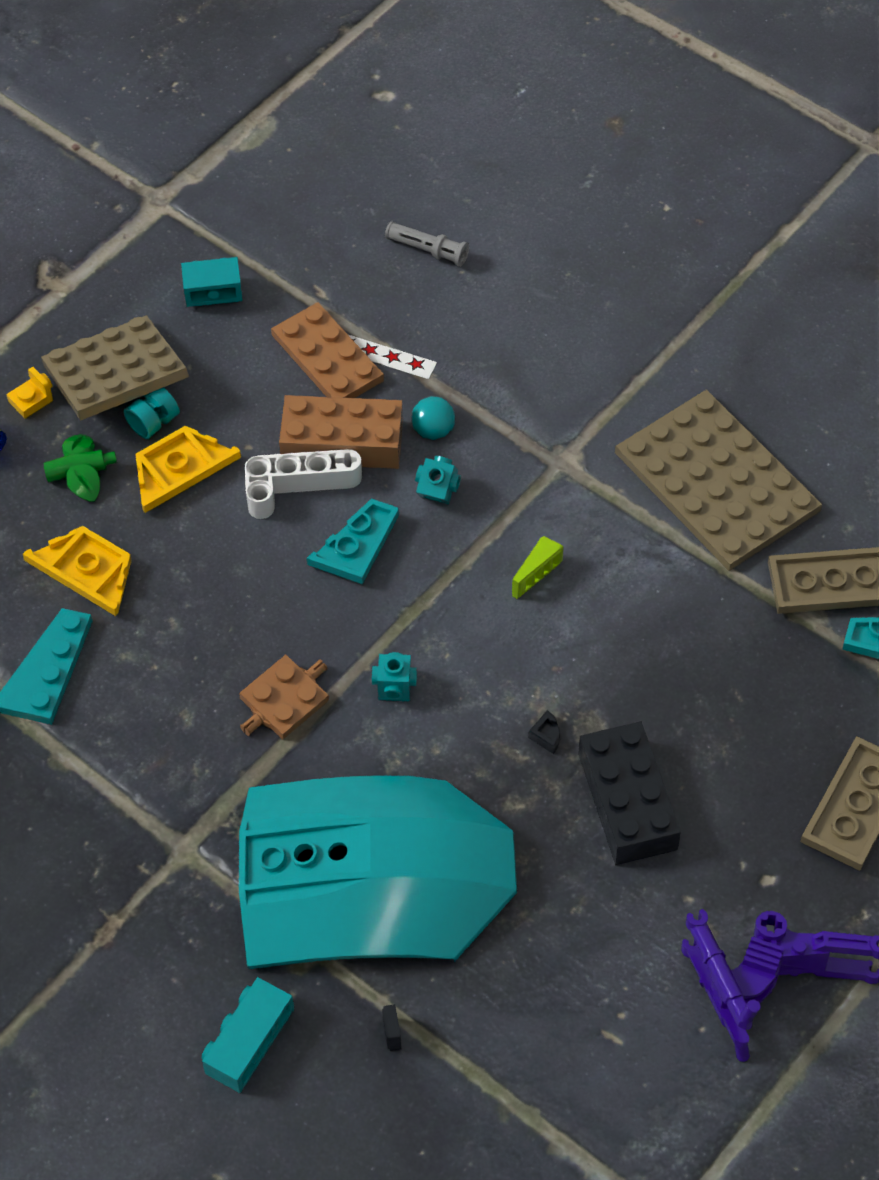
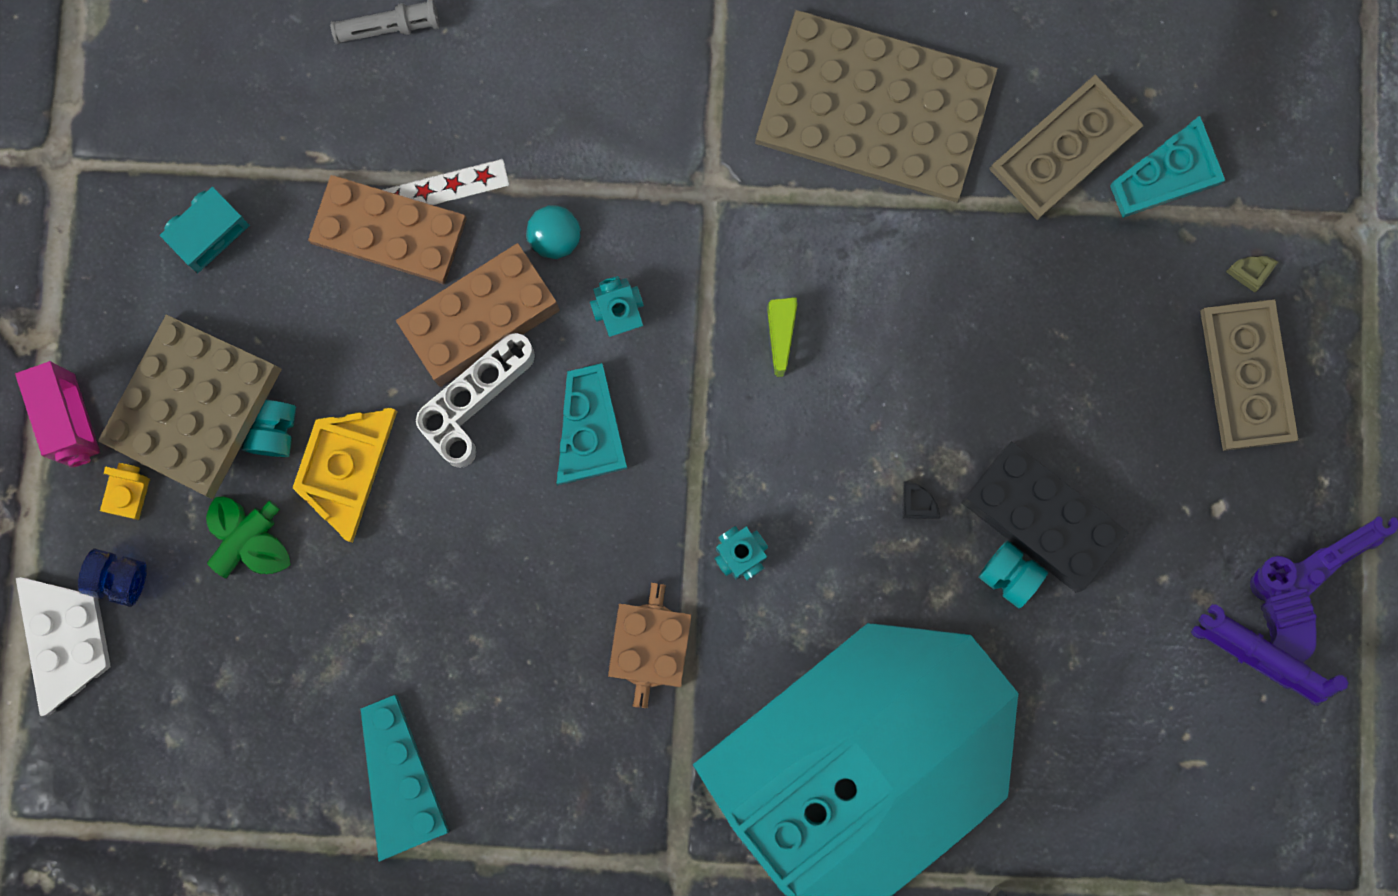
camera: 35 degrees left, 25 degrees up
yellow wing [23,526,132,616] -> none
none -> dark pink window [15,361,100,468]
none -> teal wheel [978,540,1048,609]

